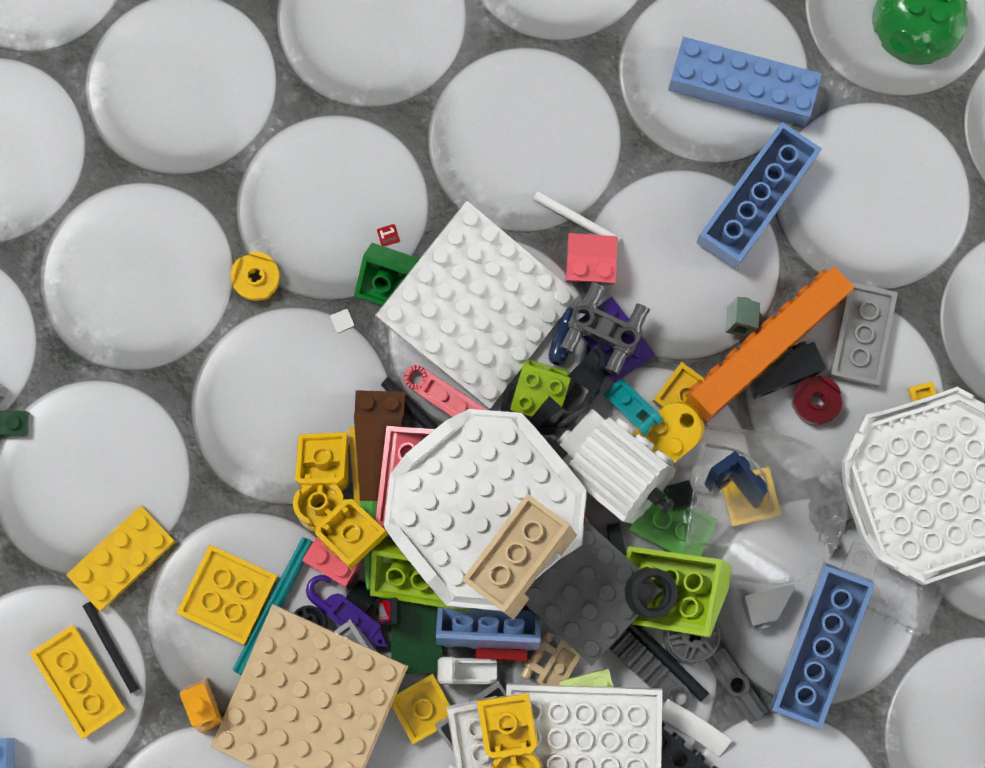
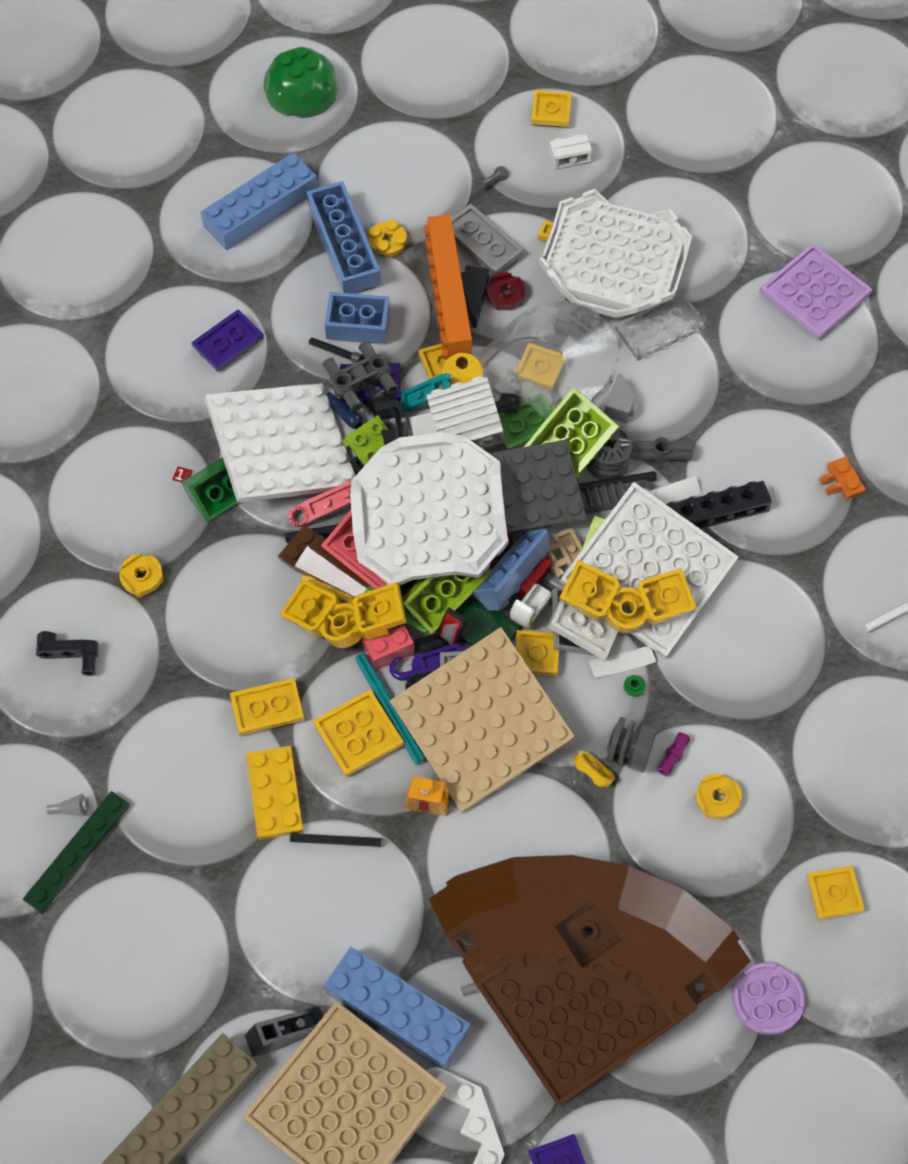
camera: 55 degrees left, 15 degrees down
yellow plate [29,625,127,739] -> none
white sticker [330,309,354,333] -> none
tan piece [462,493,577,620] -> none
white bar [533,191,621,245] -> none
coral slope [565,233,617,285] -> none
black tyre [625,568,677,618] -> none
dark blue bracket [704,451,768,509] -> none
sand green brick [725,297,762,338] -> none
medium blue brick [771,562,875,729] -> none
none -> black beam [36,631,99,676]
none -> dark purple plate [191,309,264,372]
none -> yellow plate [230,678,304,736]
none -> black piece [309,337,365,363]
none -> medium blue brick [325,292,390,343]
none -> yellow plate [368,220,407,258]
none -> dark grey bar [479,166,509,189]

